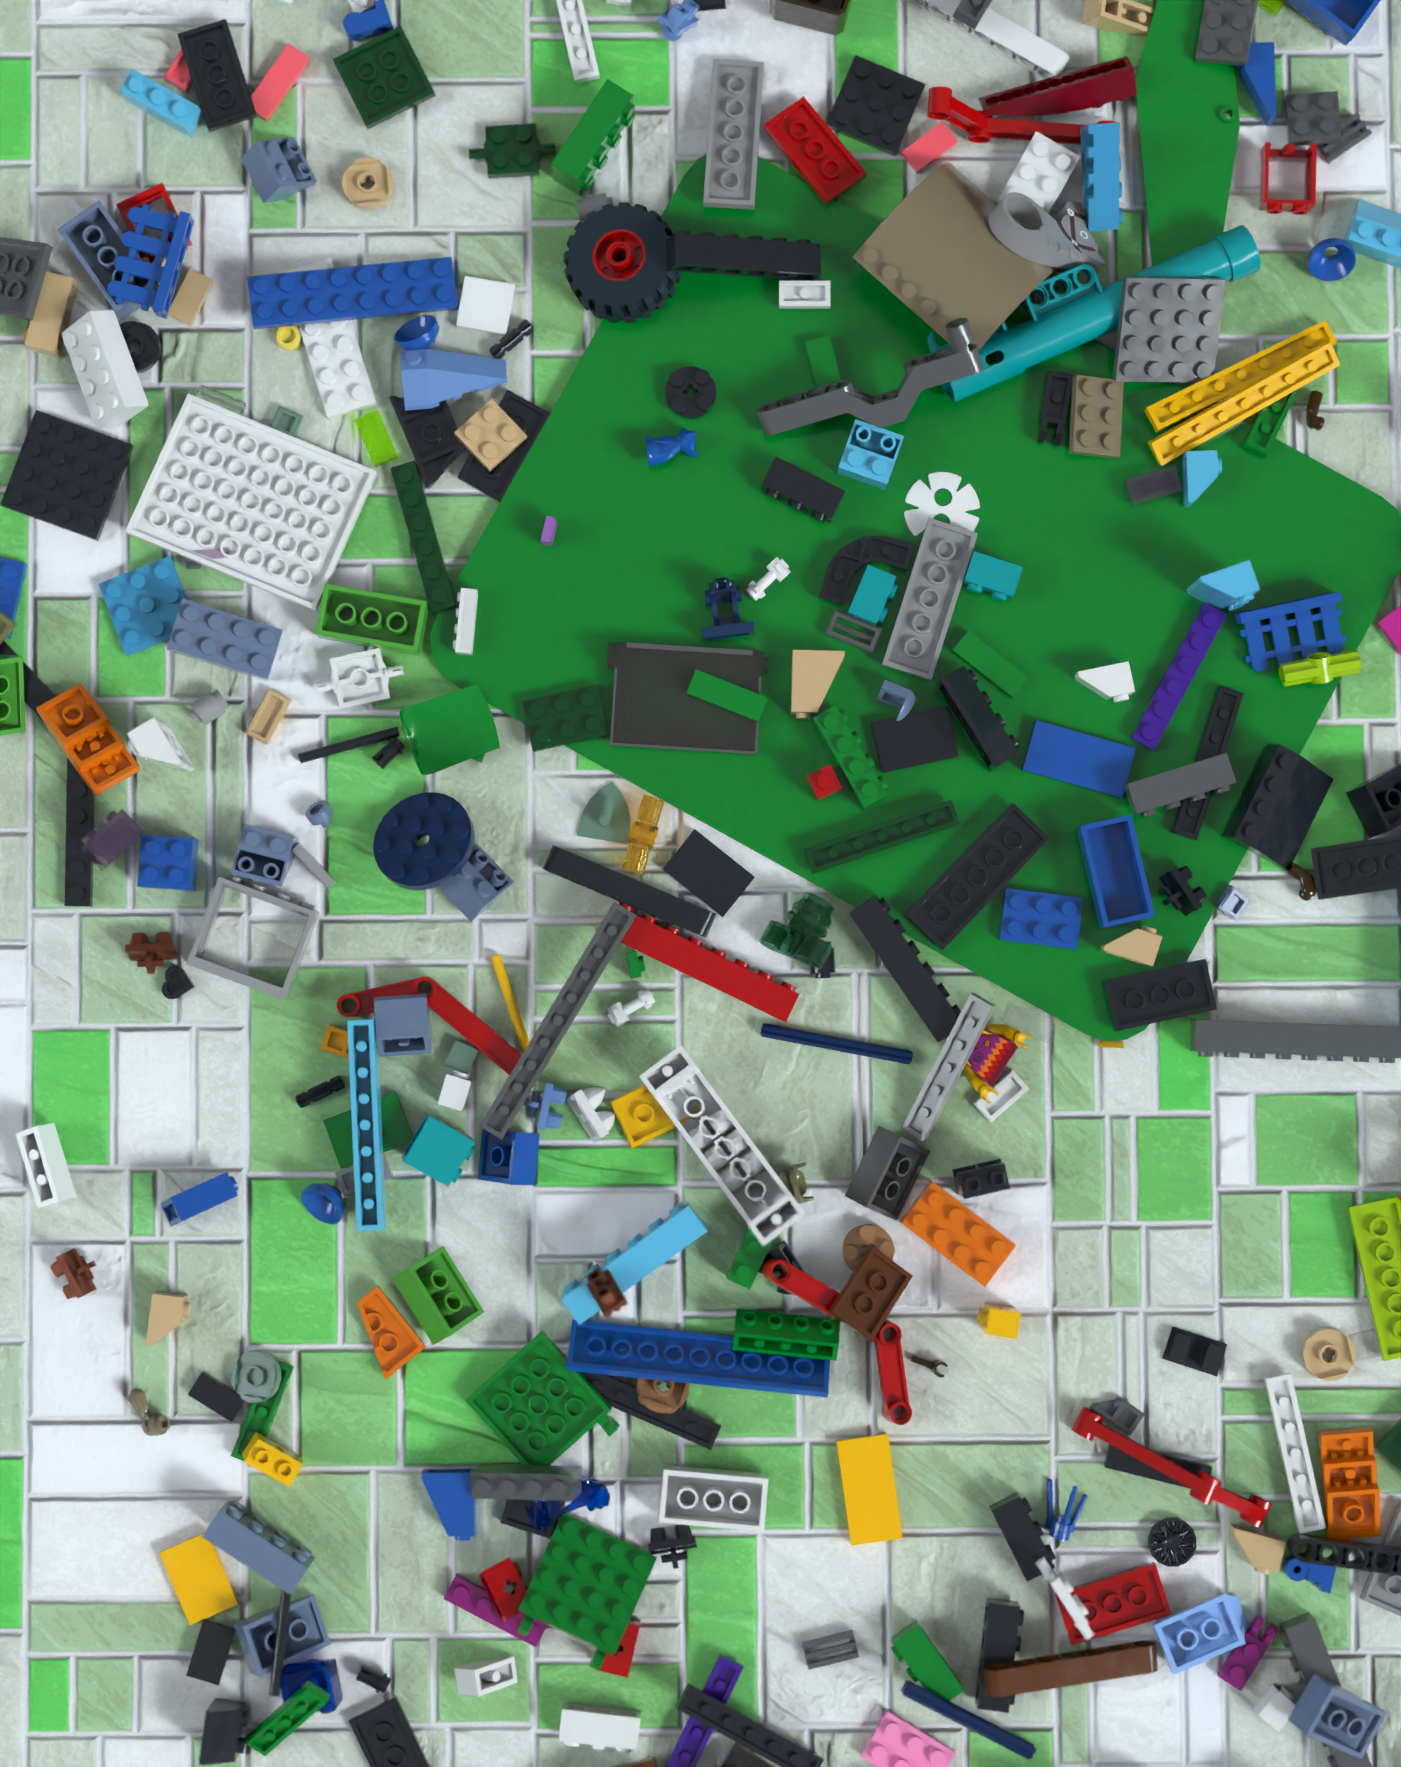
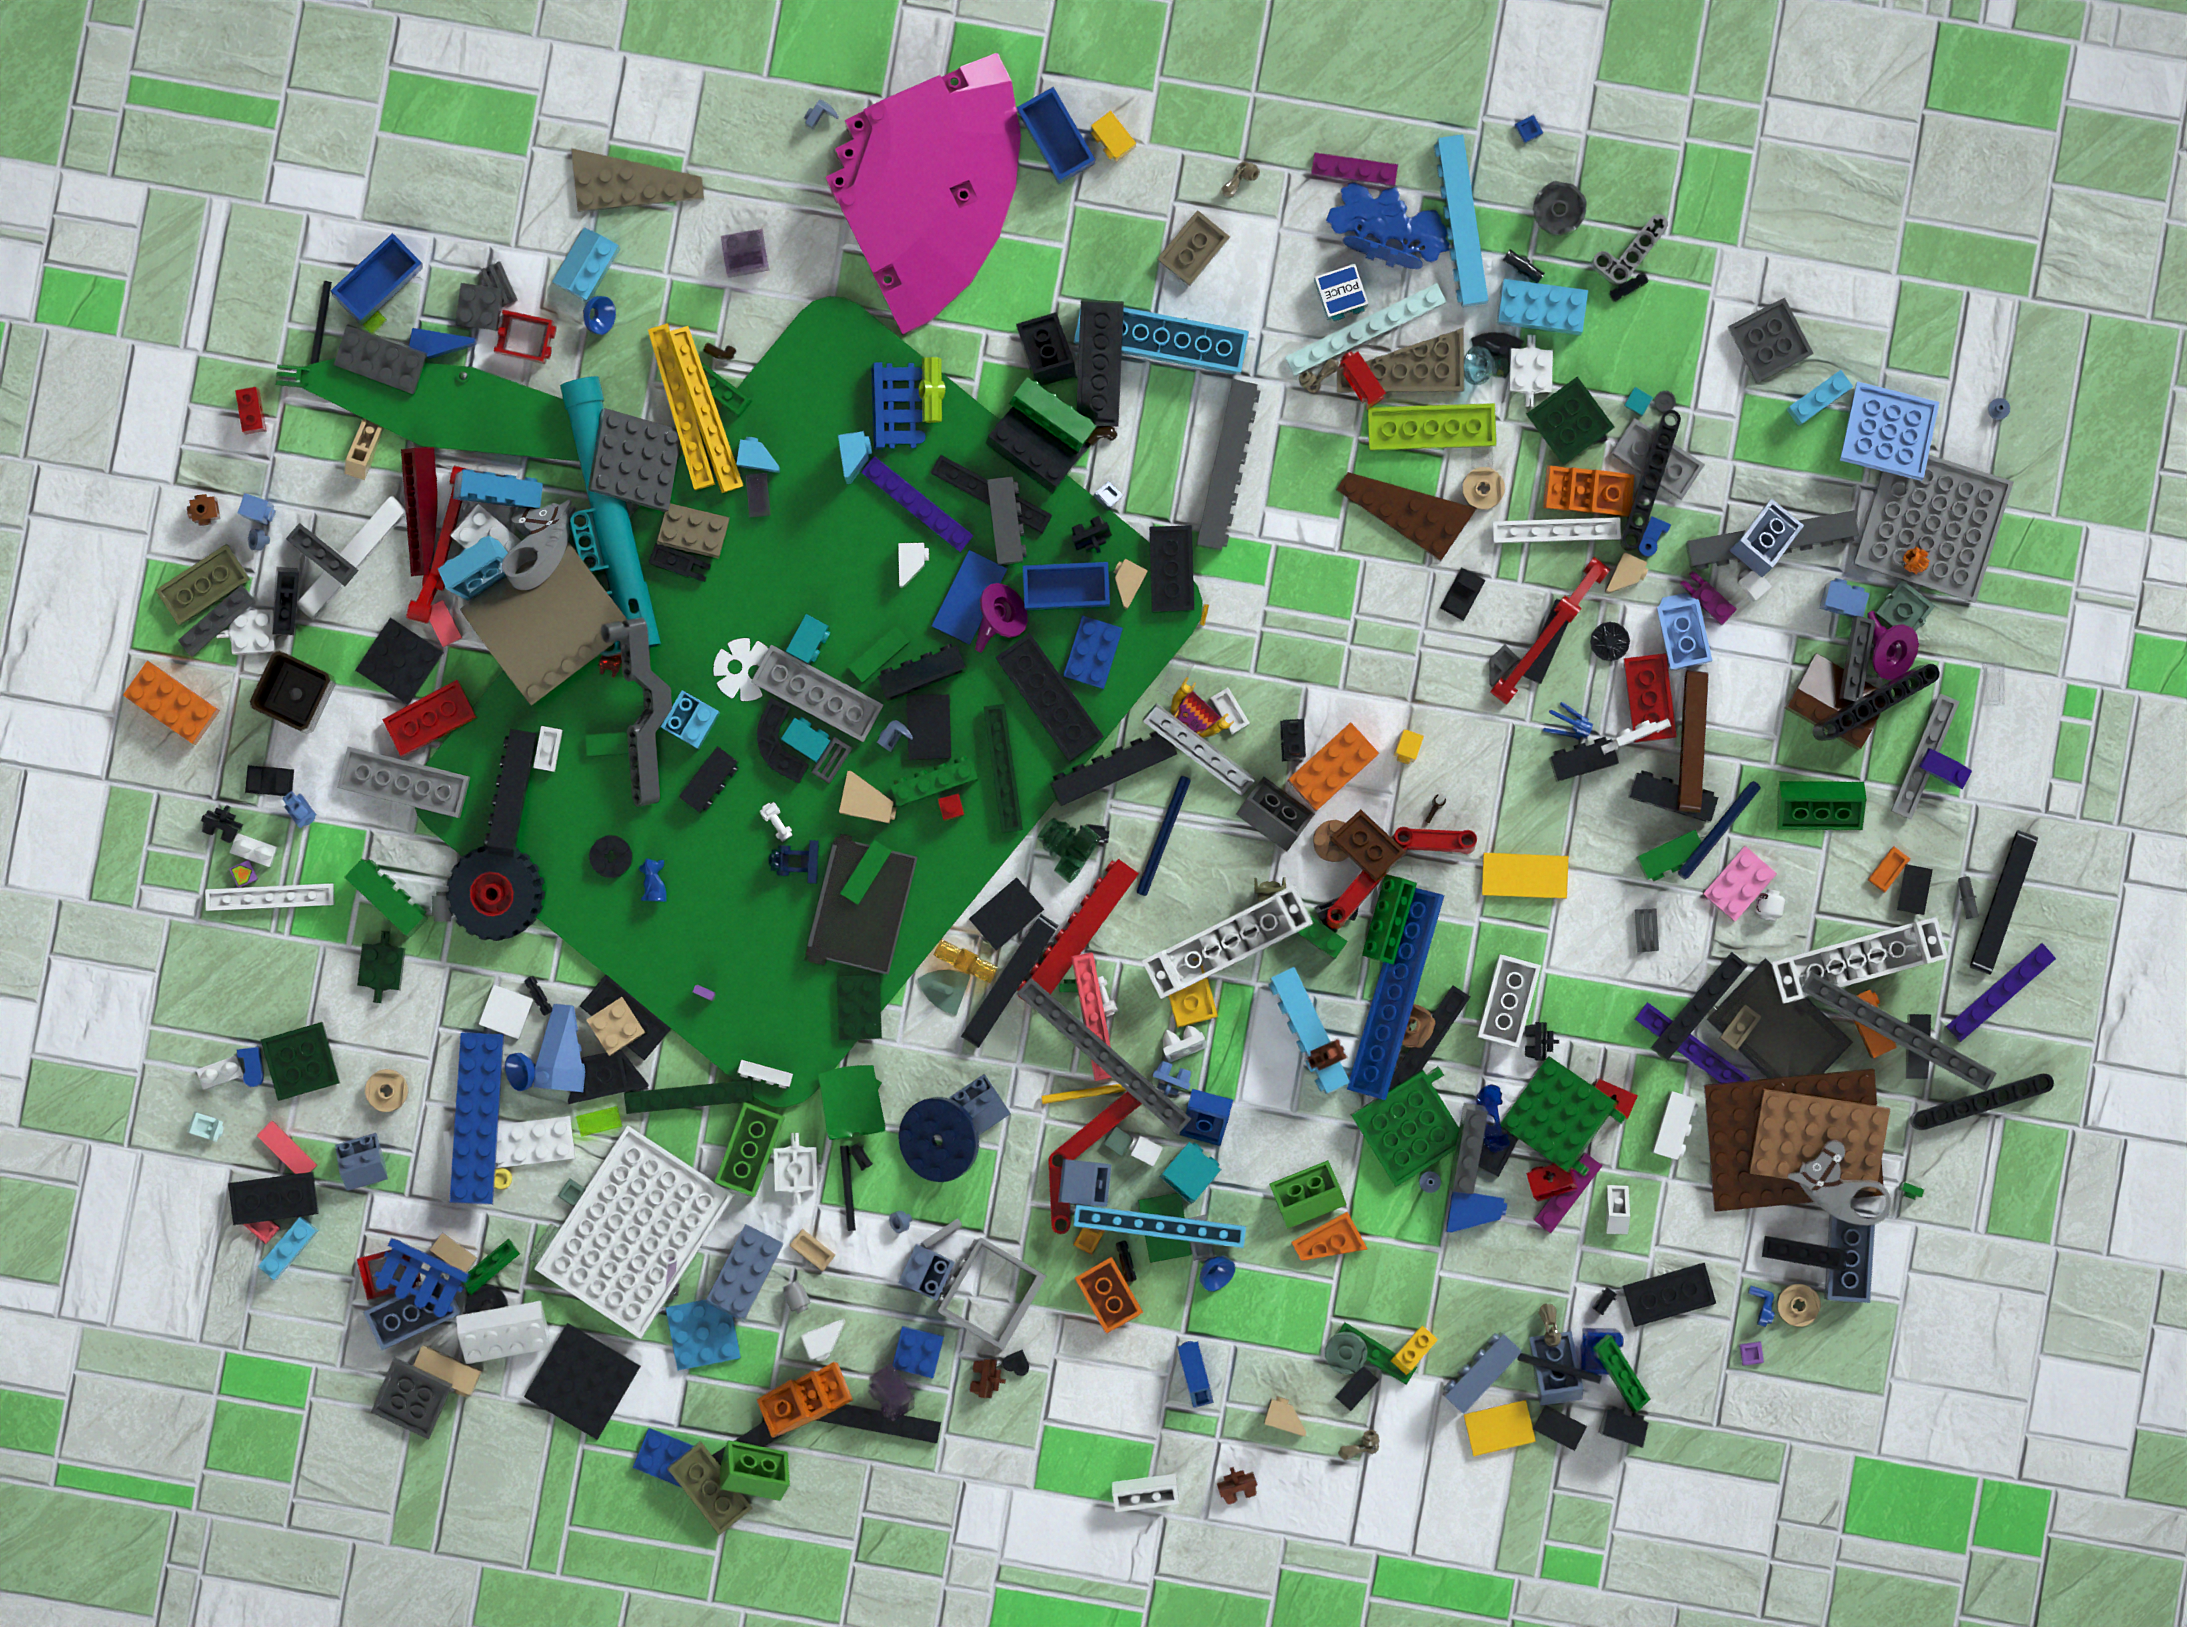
camera: 85 degrees left, 0 degrees up
none -> medium azure slope [438,536,508,601]
none -> green tile [462,1238,520,1295]
none -> clear red tile [598,654,622,678]
none -> magenta piece [975,583,1028,653]
none -> green brick [1009,377,1096,452]
none -> coral tile [1071,952,1112,1081]
none -> orange brick [1074,1256,1143,1334]
none -> reddish brown wing [1336,472,1477,561]
none -> sand blue tile [1419,1171,1441,1193]
none -> dark tan piece [1538,1303,1561,1347]

